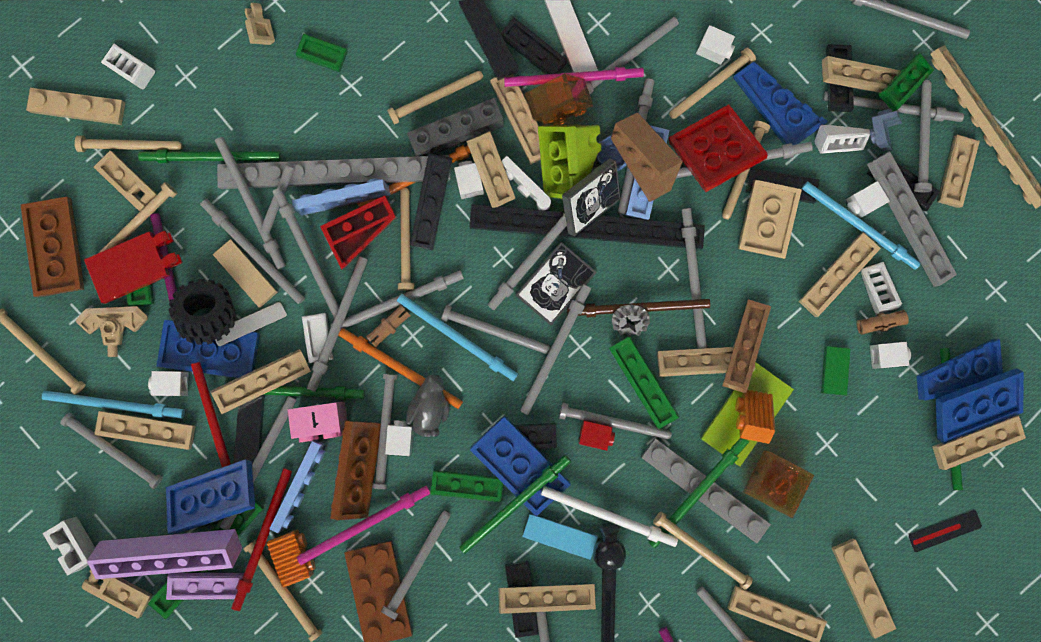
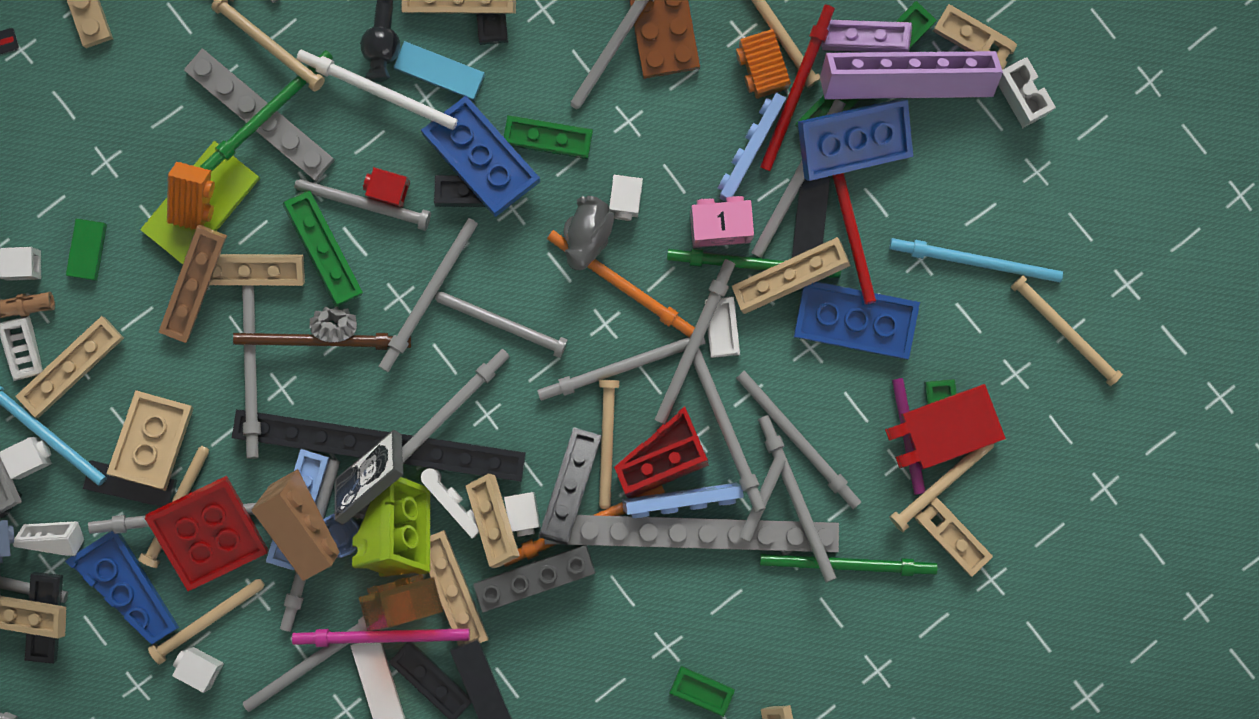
camera: 170 degrees left, 0 degrees up
dark orange plate [20,197,84,297] -> none
tan plate [26,88,125,125] -> none
light grey bar [60,413,163,489] -> none
tan bar [75,135,182,152] -> none
tan piece [76,306,148,357] -> none
tan plate [94,411,196,450] -> none
white slope [101,44,155,89] -> none
white brick [148,371,189,396] -> none
black tyre [169,279,236,345] -> none
tan tile [213,239,278,308] -> none
white sticker [215,302,287,346] -> none
dark pink bar [296,486,430,565] -> none
dark orange plate [330,420,381,520] -> none
medium nougat pin [366,305,411,347] -> none
light grey bar [372,374,397,489] -> none
tan bar [387,71,483,125] -> none
medium azure bar [397,294,518,381] -> none
green bar [459,455,571,554] -> none
tile [515,242,597,326] -> none
clear orange brick [743,450,814,518] -> none

